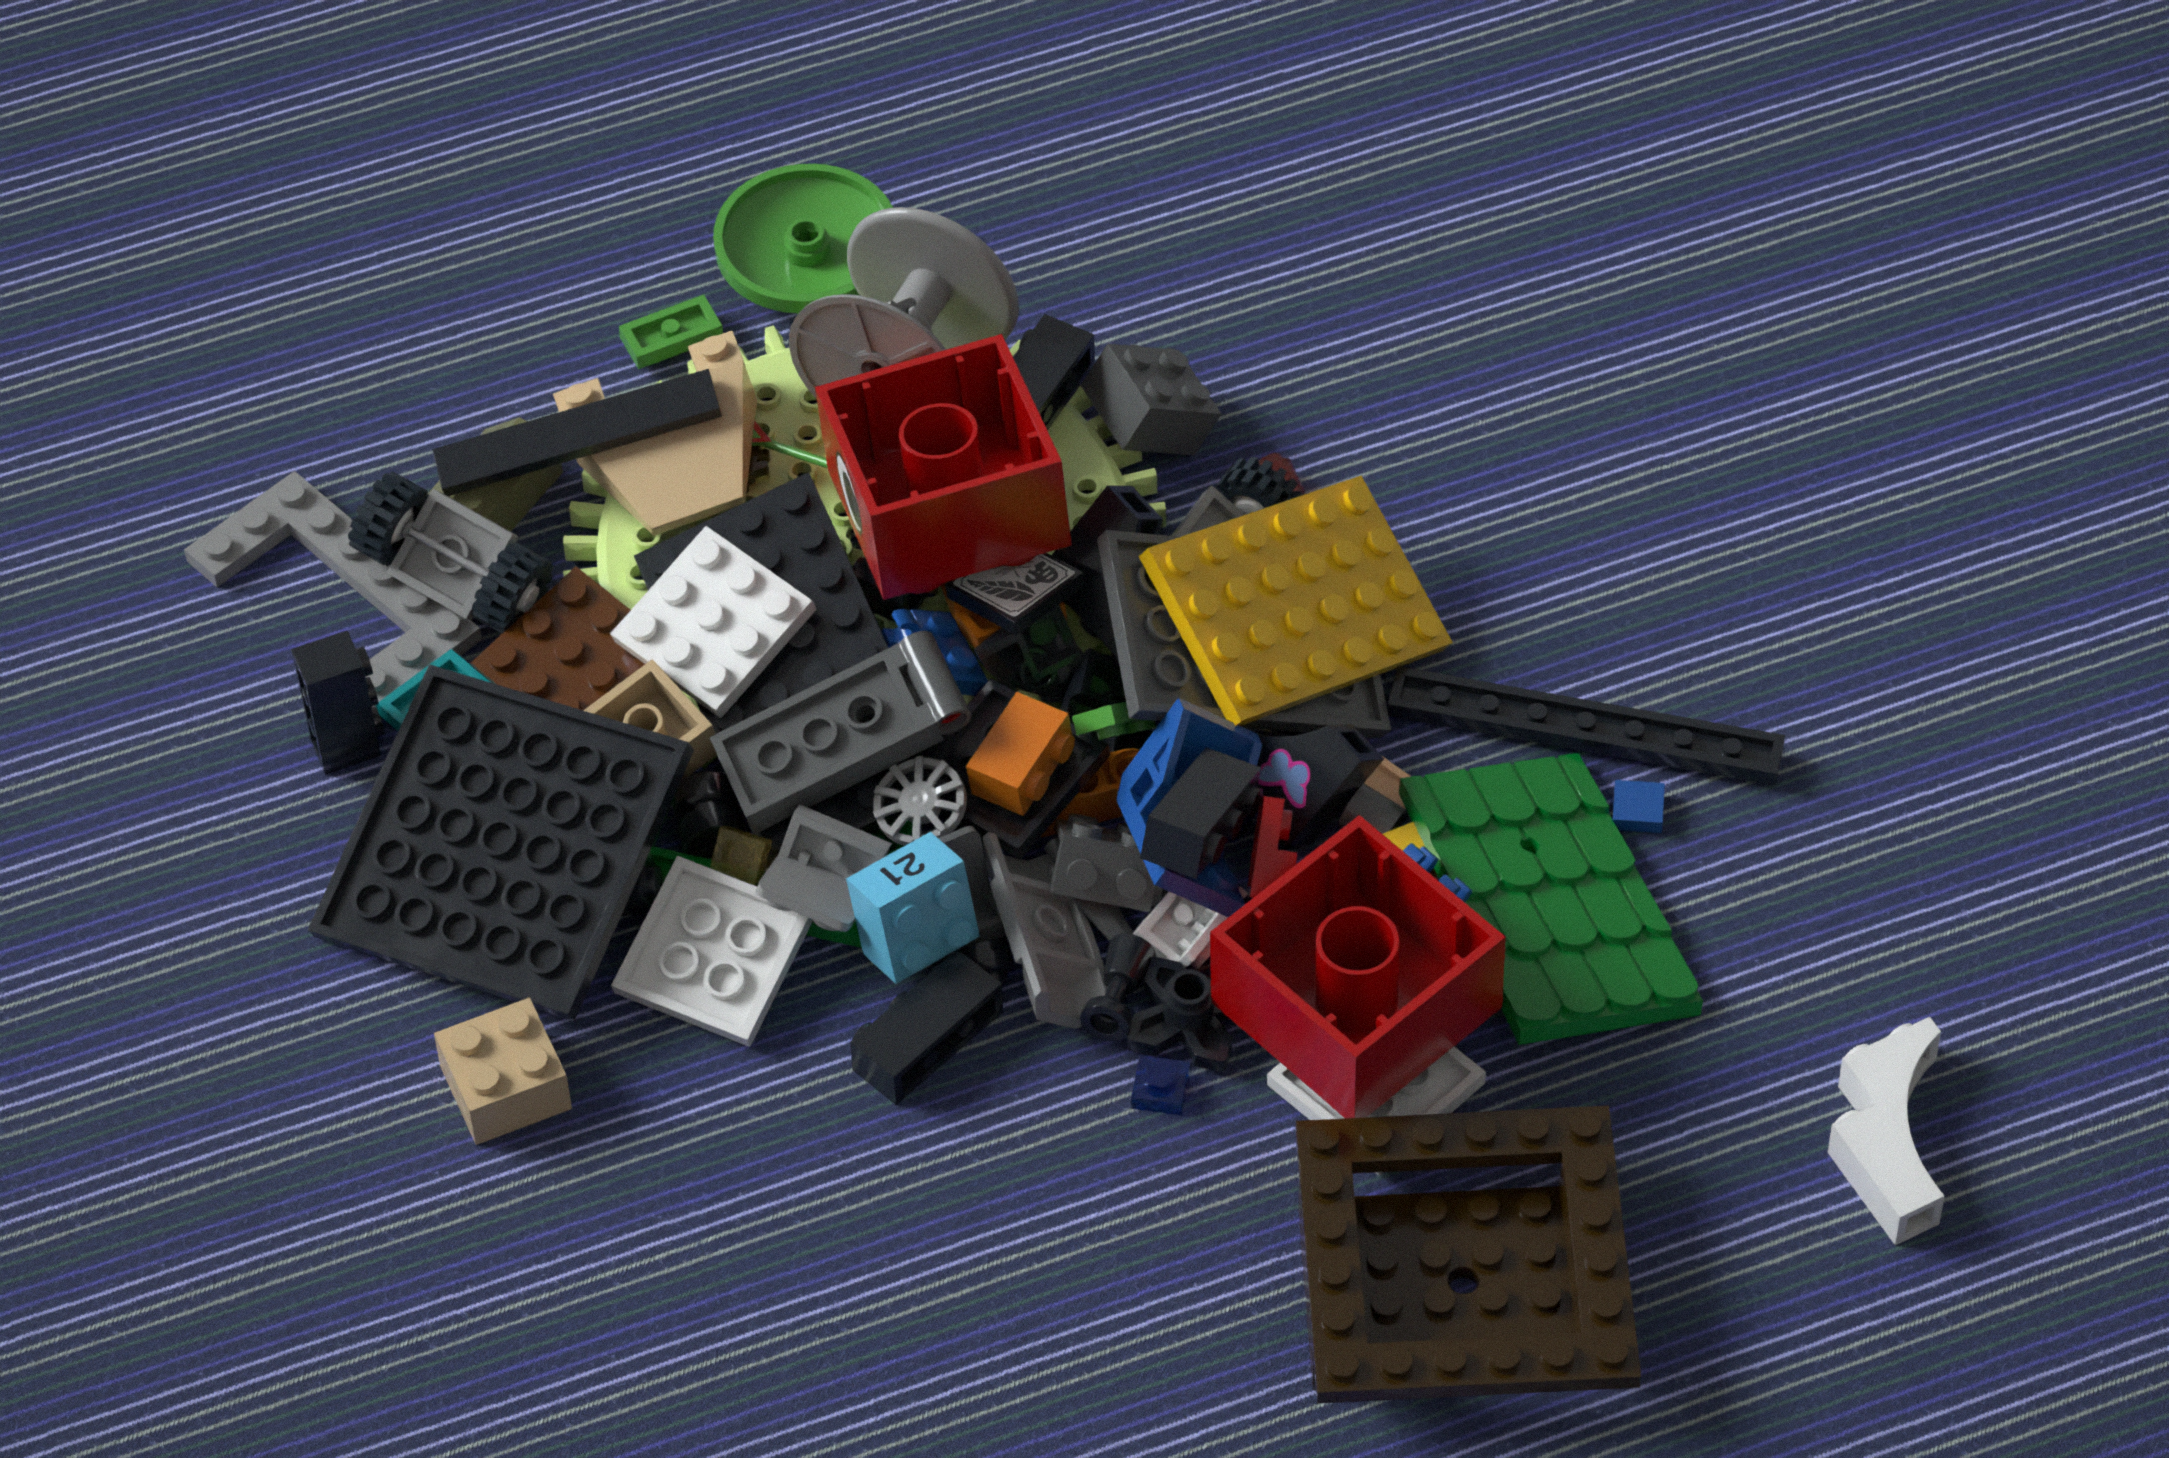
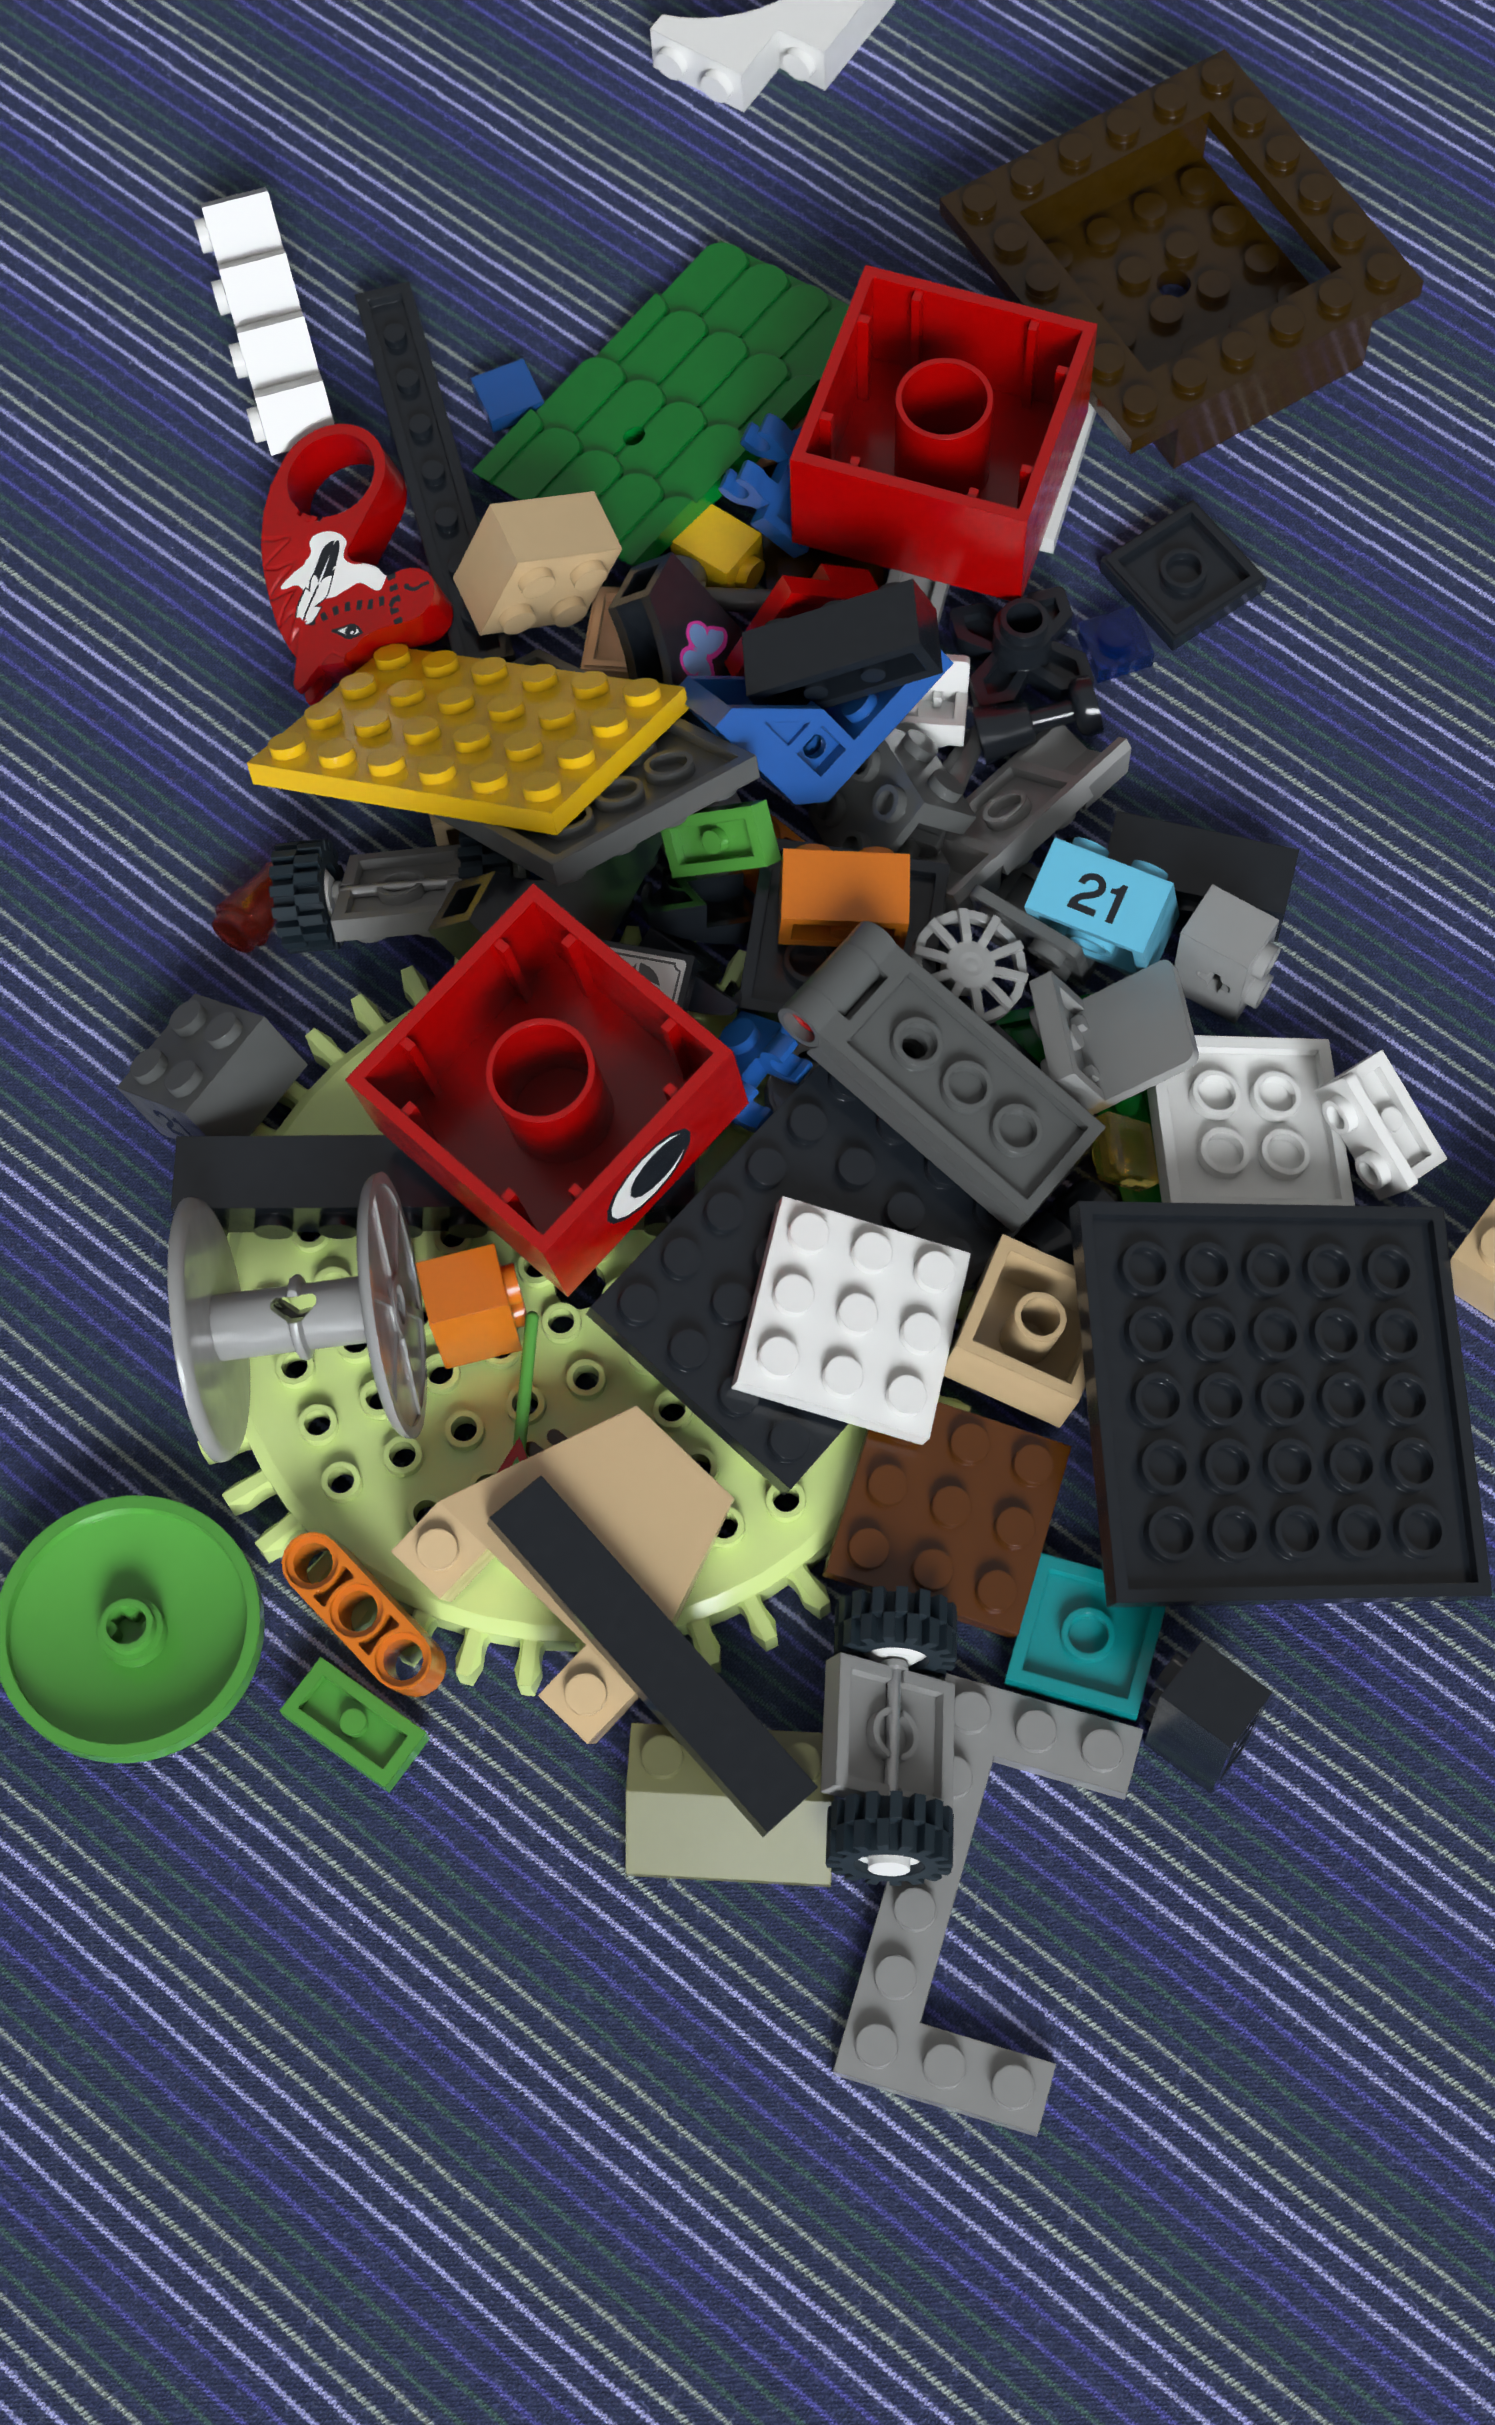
camera: 115 degrees left, 15 degrees up
none -> white brick [194,187,334,456]
none -> red animal [261,424,453,706]
none -> orange beam [281,1532,447,1697]
none -> tan brick [453,491,622,636]
none -> black tile [1099,500,1267,651]
none -> light grey brick [1174,884,1281,1024]
none -> white bracket [1314,1050,1447,1200]

